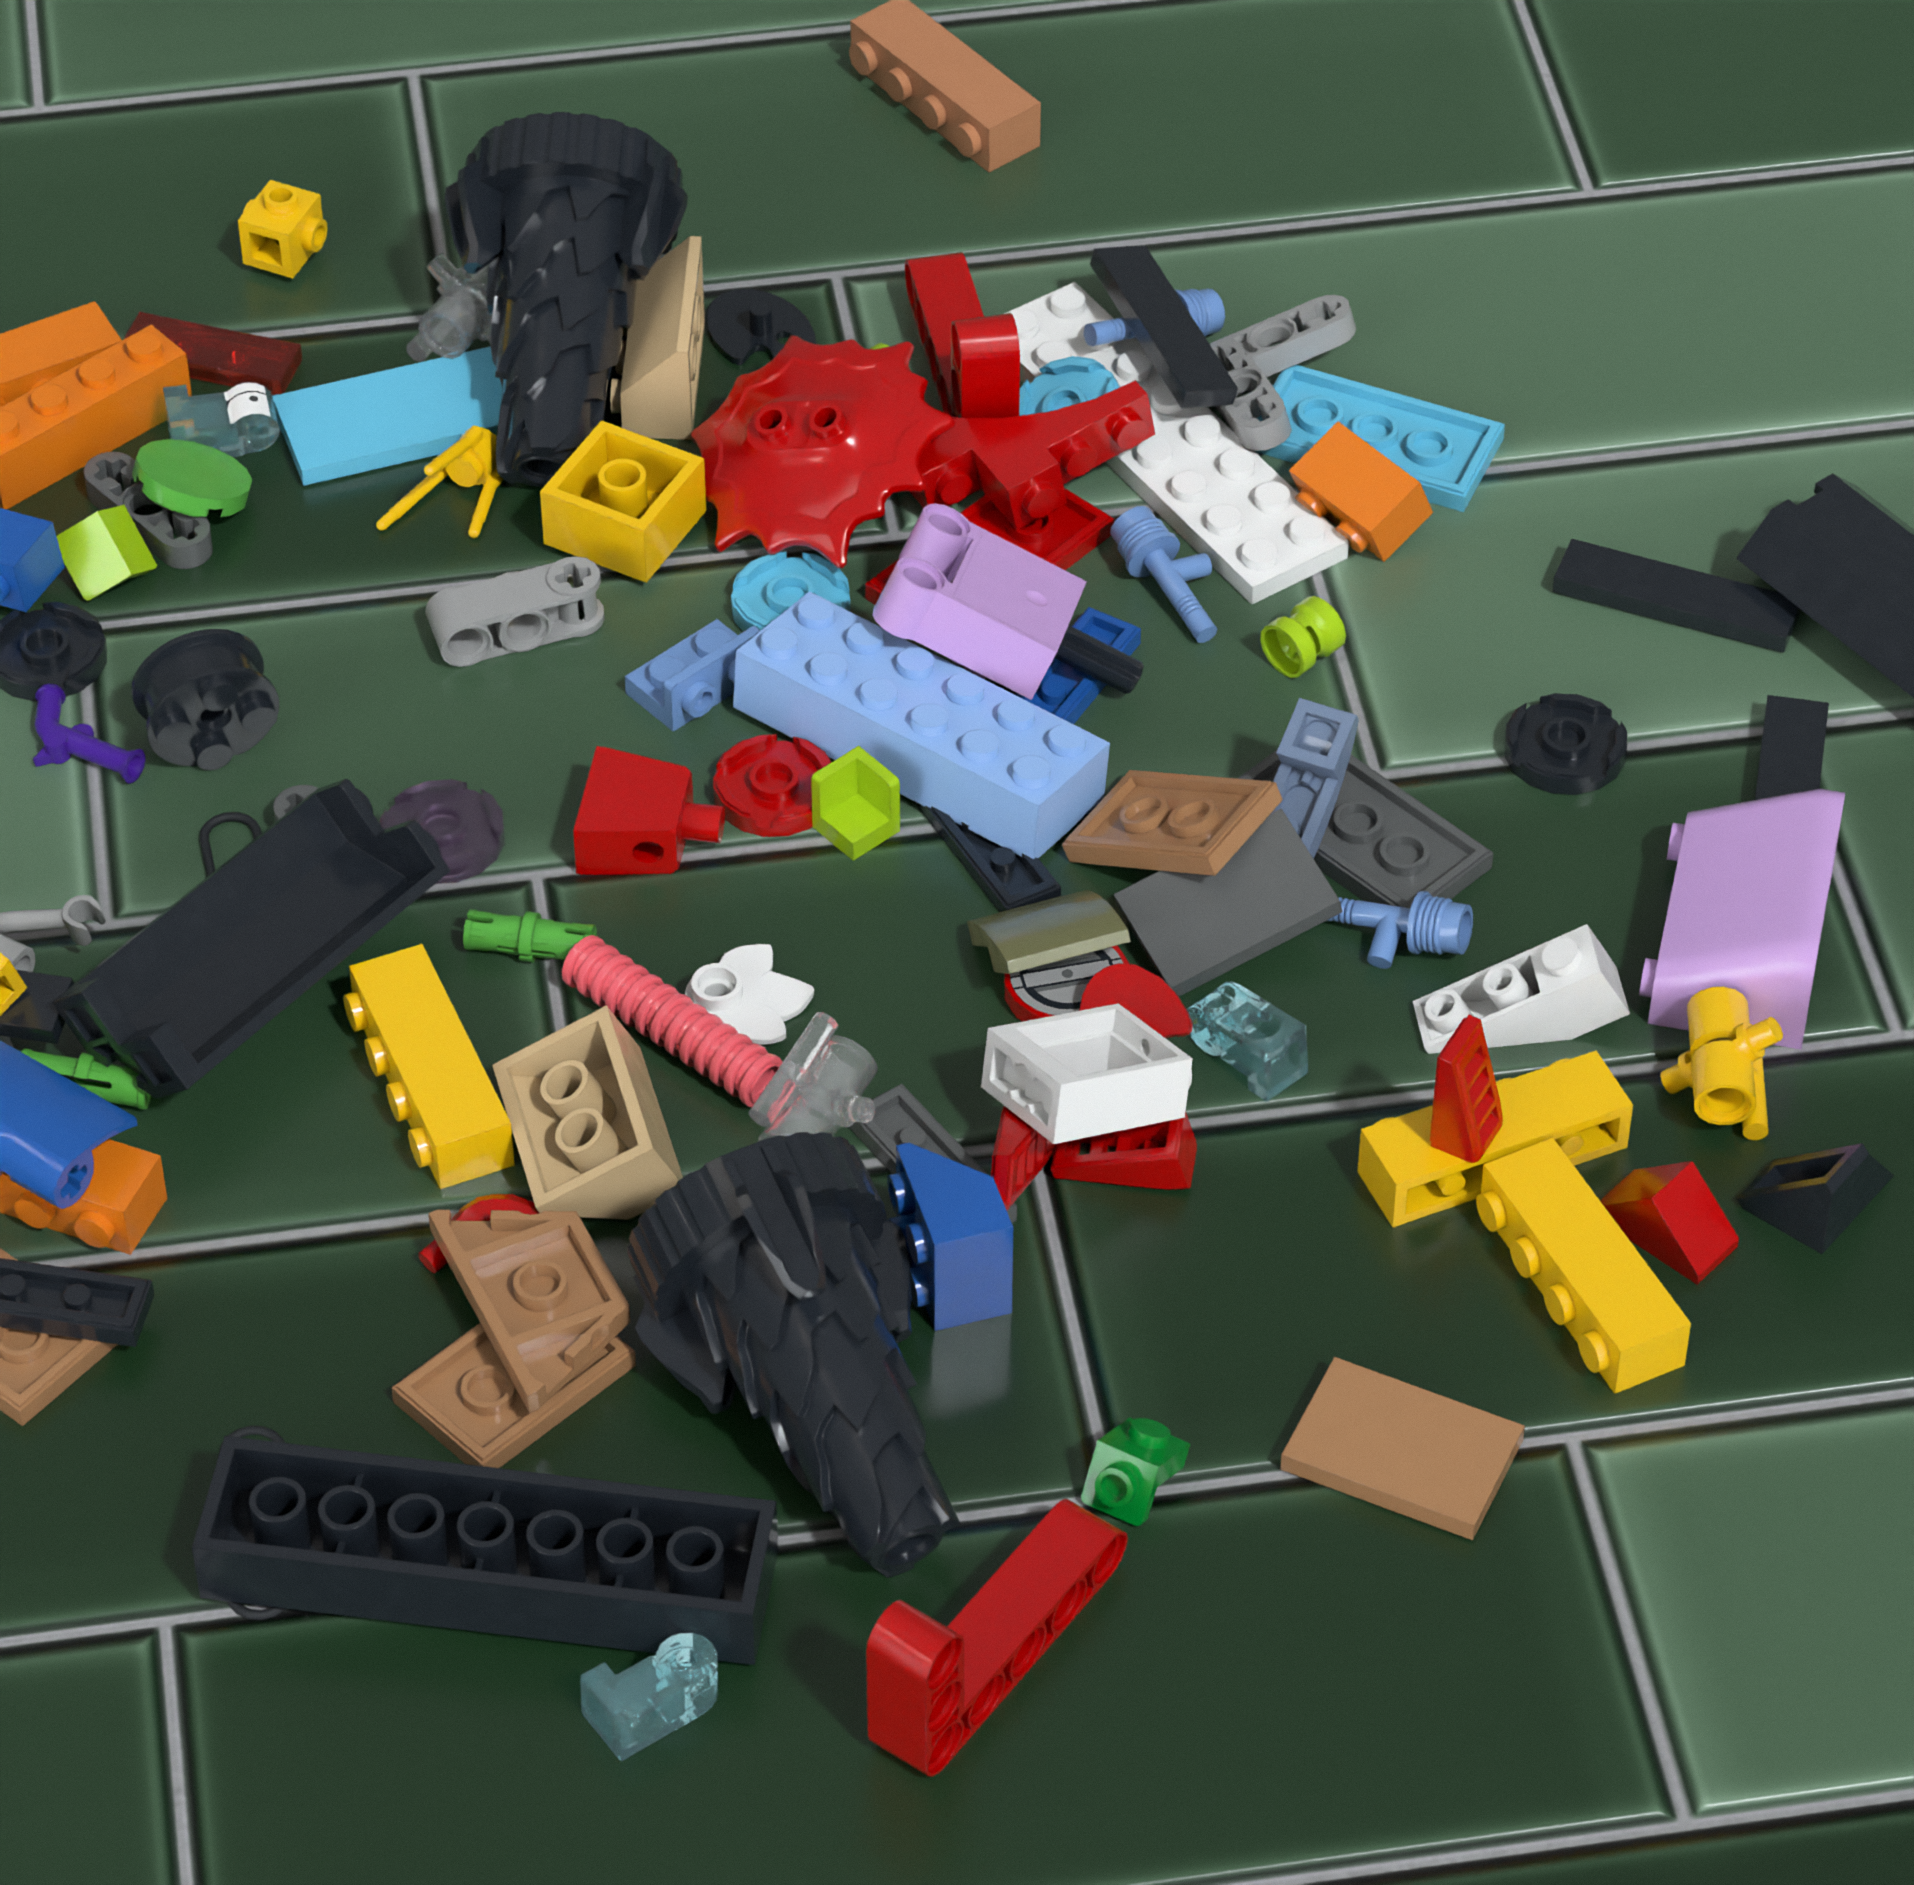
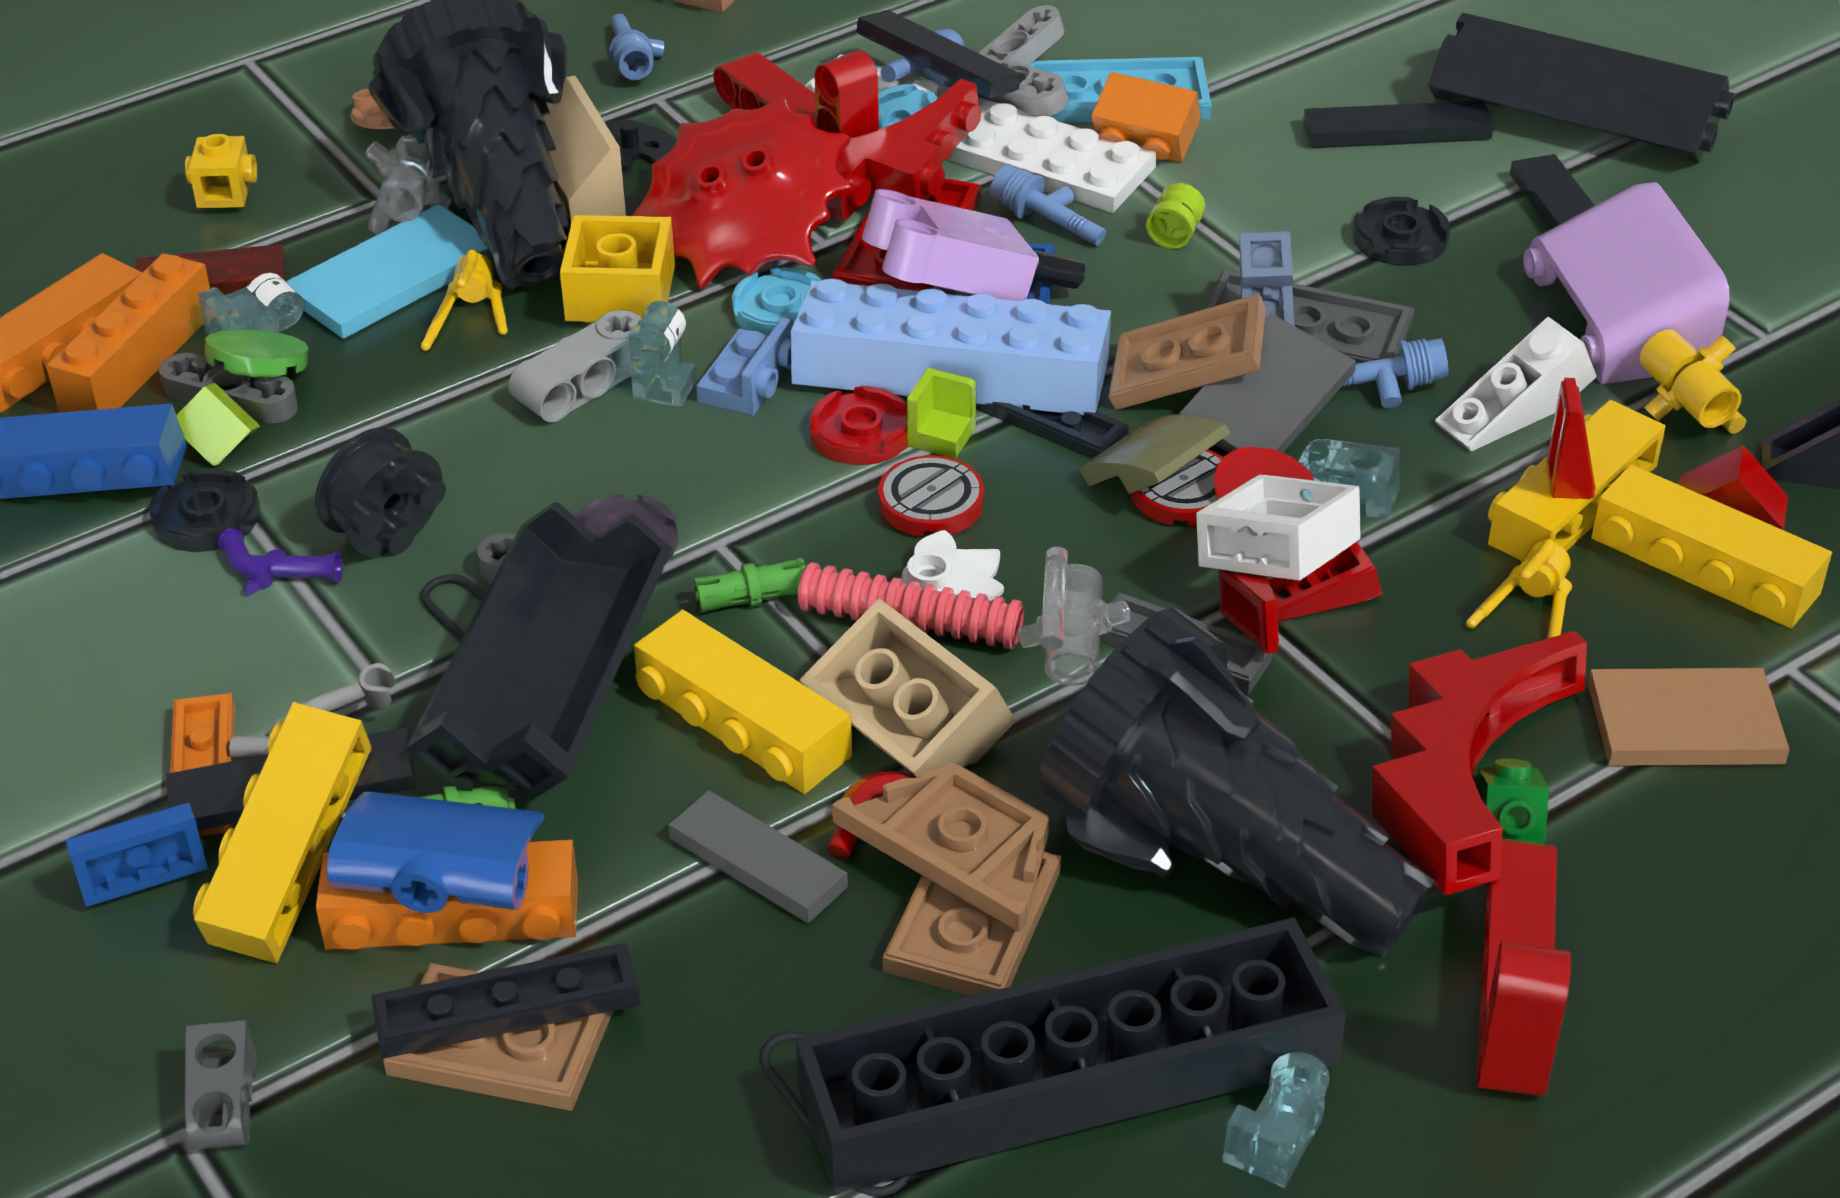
camera: 25 degrees left, 5 degrees down
red torso [573,746,725,875] -> none
blue slope [887,1142,1013,1331] -> none
none -> medium blue piece [609,14,664,80]
none -> clear light blue leg [629,301,697,407]
none -> dark grey tile [668,790,848,923]
none -> tile [878,455,985,537]
none -> red arch [1372,631,1587,896]
none -> yellow plant [1466,539,1572,639]

